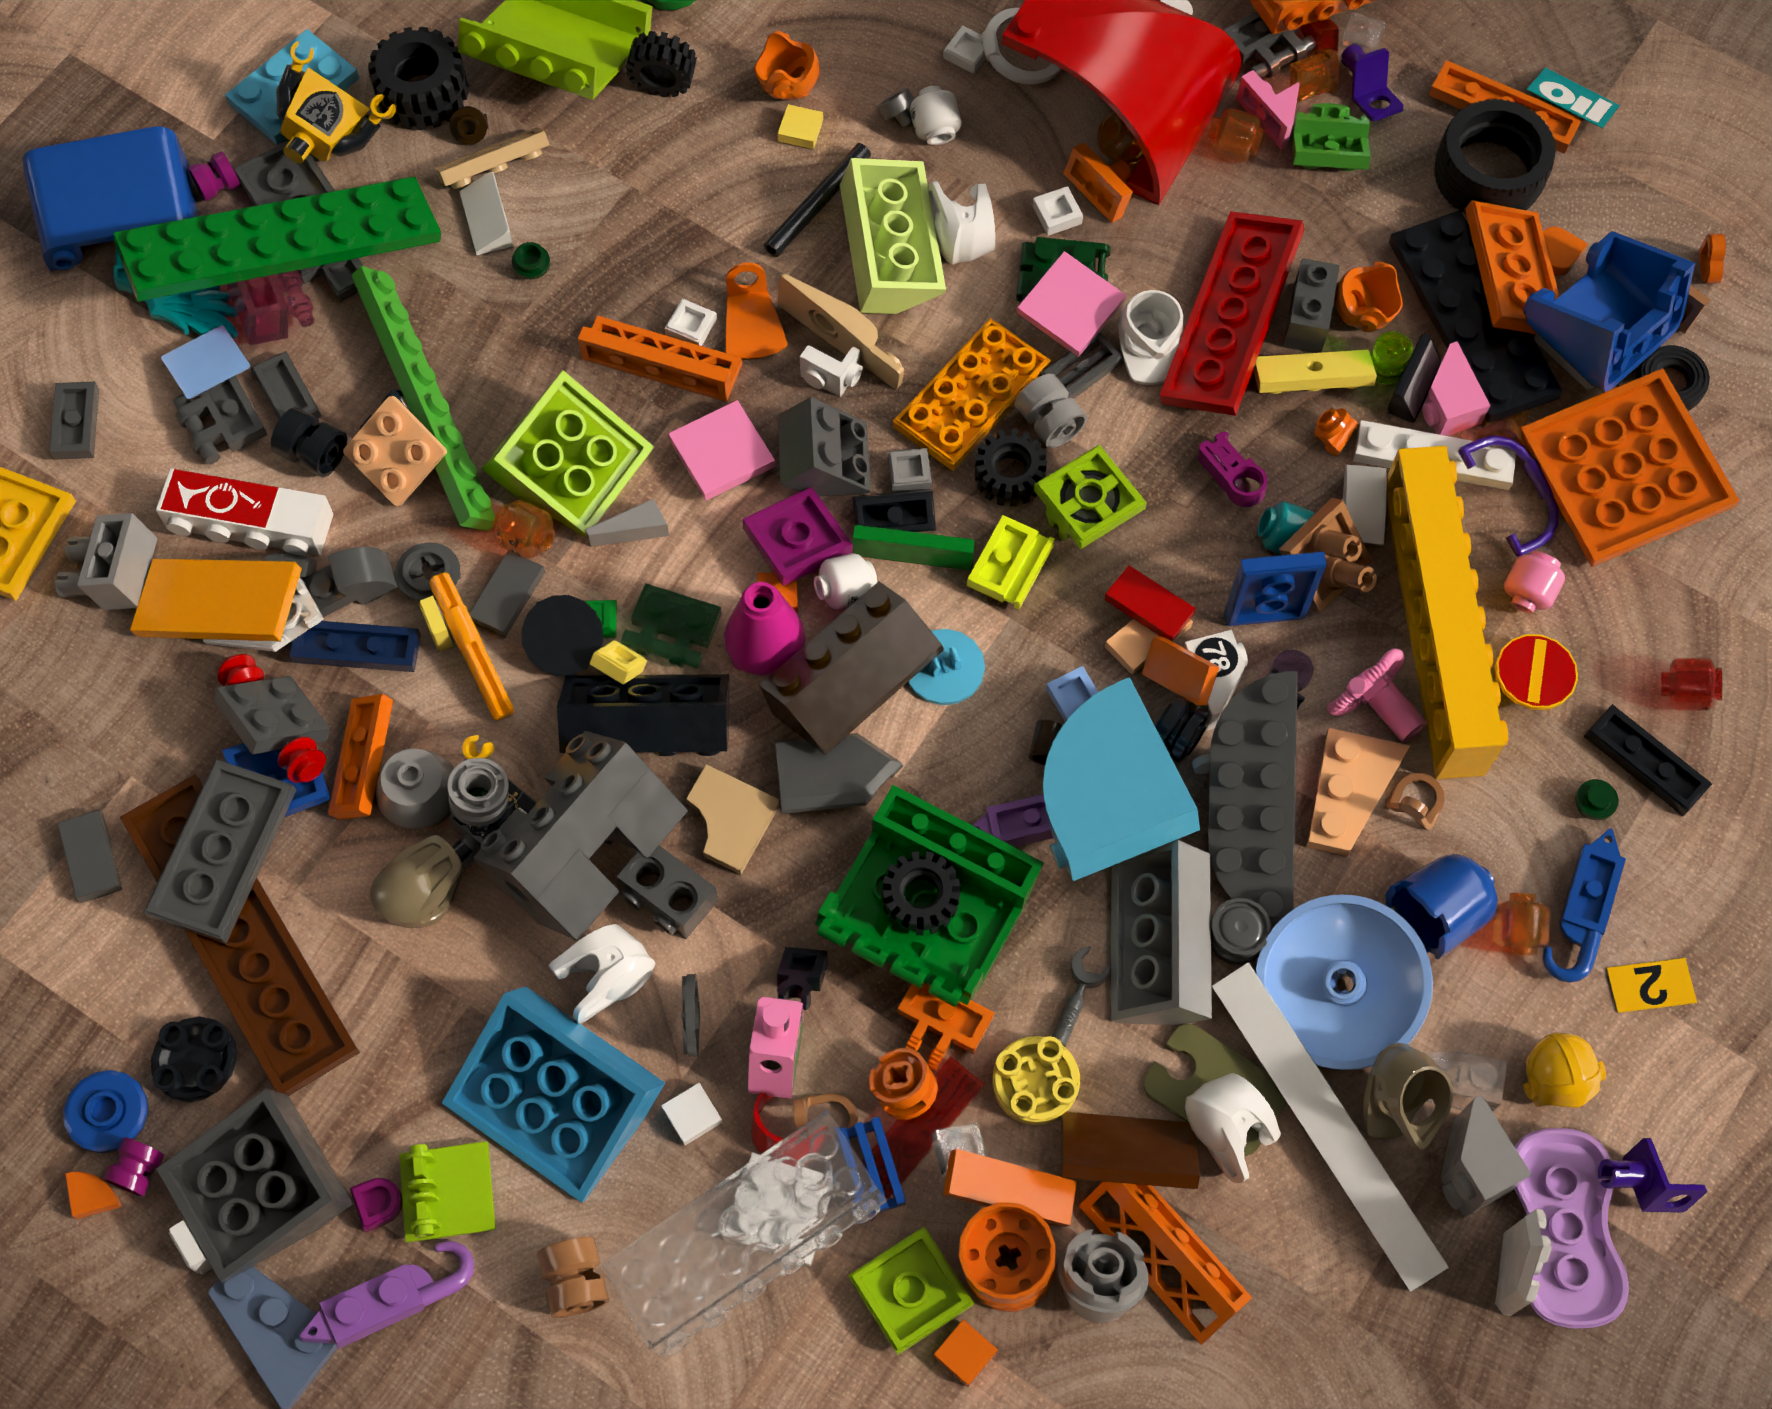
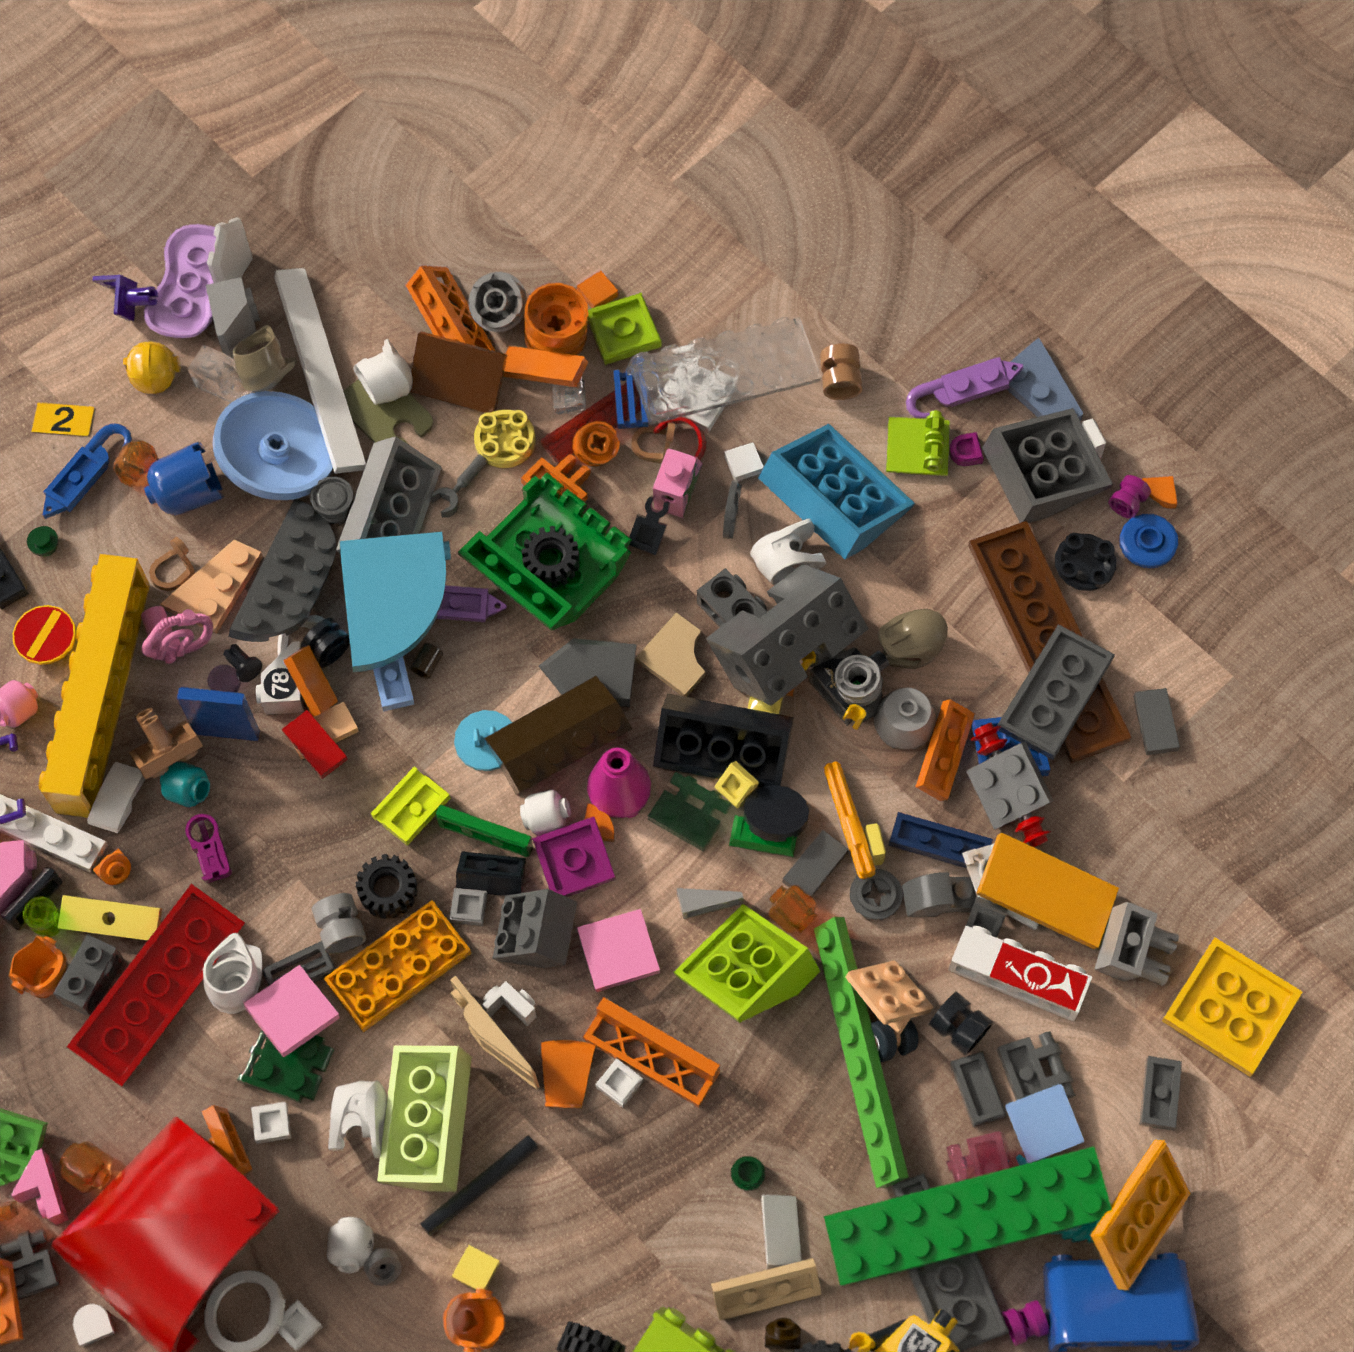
camera: 165 degrees left, 0 degrees up
lime piece [1034,444,1147,550] -> none
none -> light orange tile [1091,1140,1191,1290]

